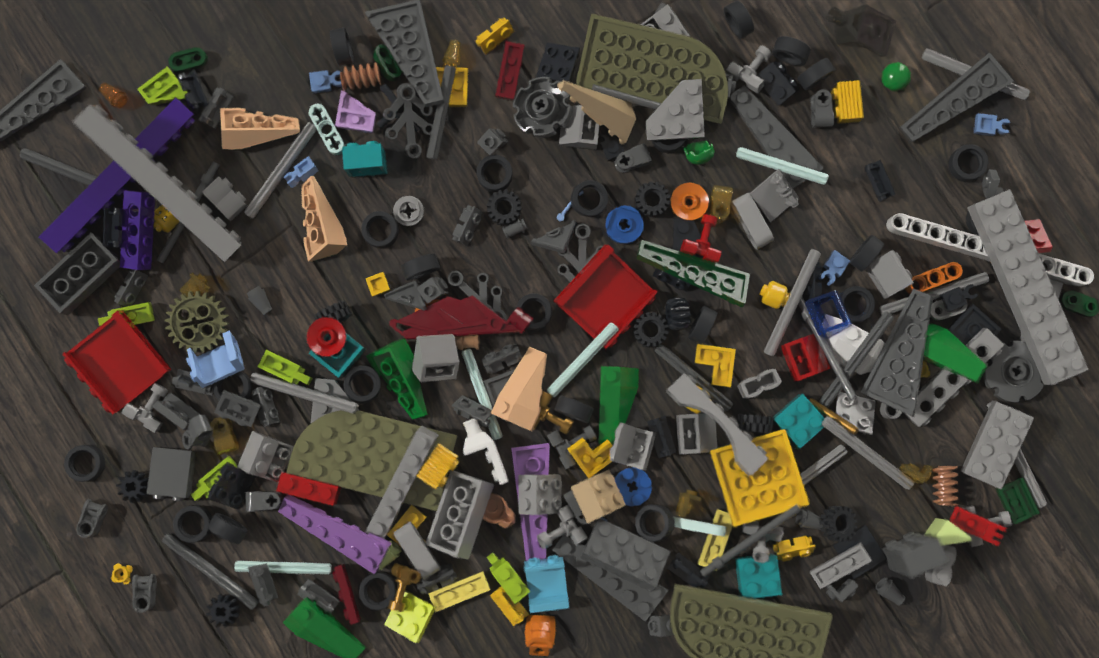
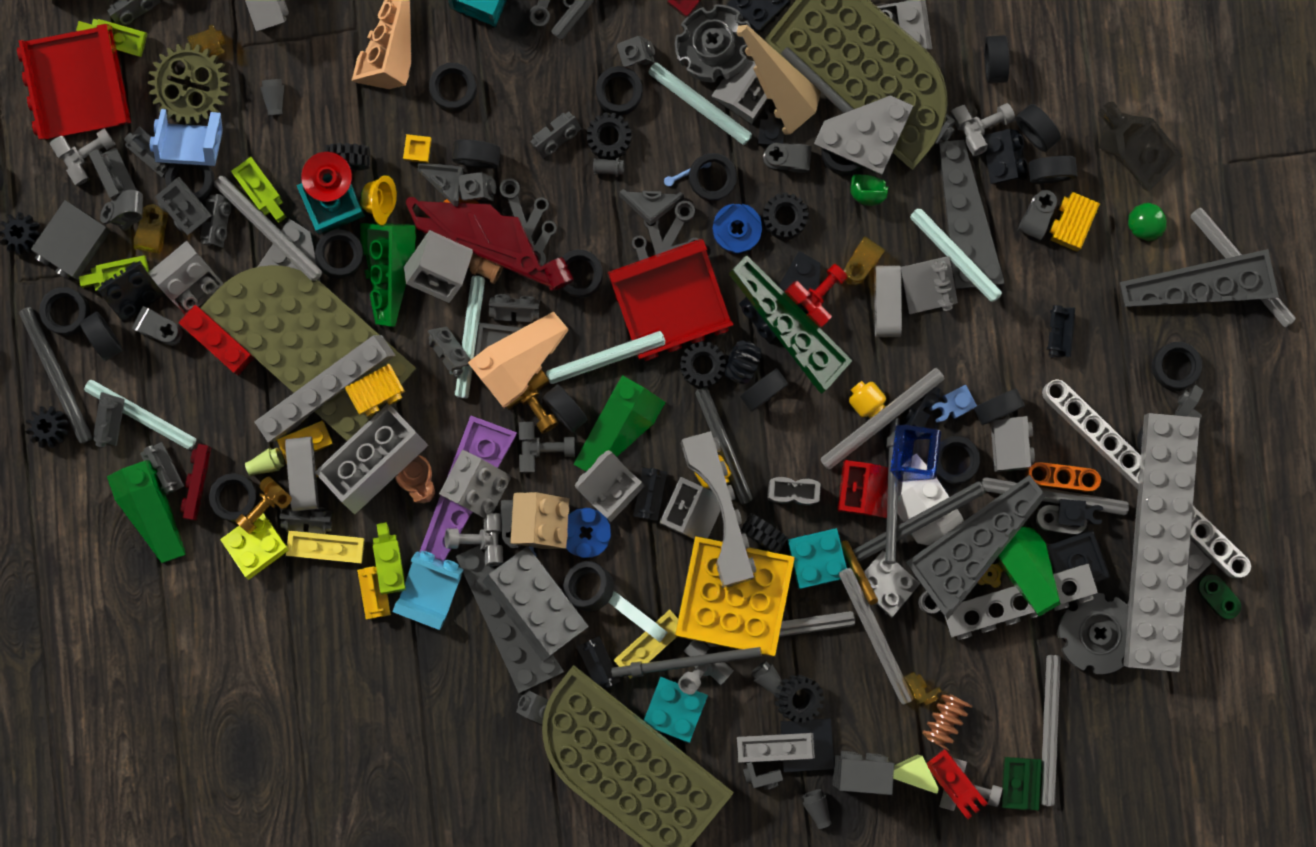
camera: 25 degrees right, 0 degrees up
medium lavender wing [278,494,391,574] -> none
light grey gear [393,196,424,226] -> none
white plate [463,418,509,484] -> none
orange piece [525,615,556,656] -> none
yellow plate [567,437,613,478] -> none
orange dish [671,183,709,221] -> none
clear yellow bracket [675,490,702,517] -> none
yellow plate [694,344,736,388] -> none
yellow hinge [773,536,815,561] -> none
light grey brick [925,545,956,586] -> none
light grey brick [961,401,1034,489] -> none
medium blue plate [974,113,1010,136] -> none
plate [1024,219,1052,253] -> none
none -> yellow piece [359,175,397,225]
none -> light aqua axle [649,62,752,145]

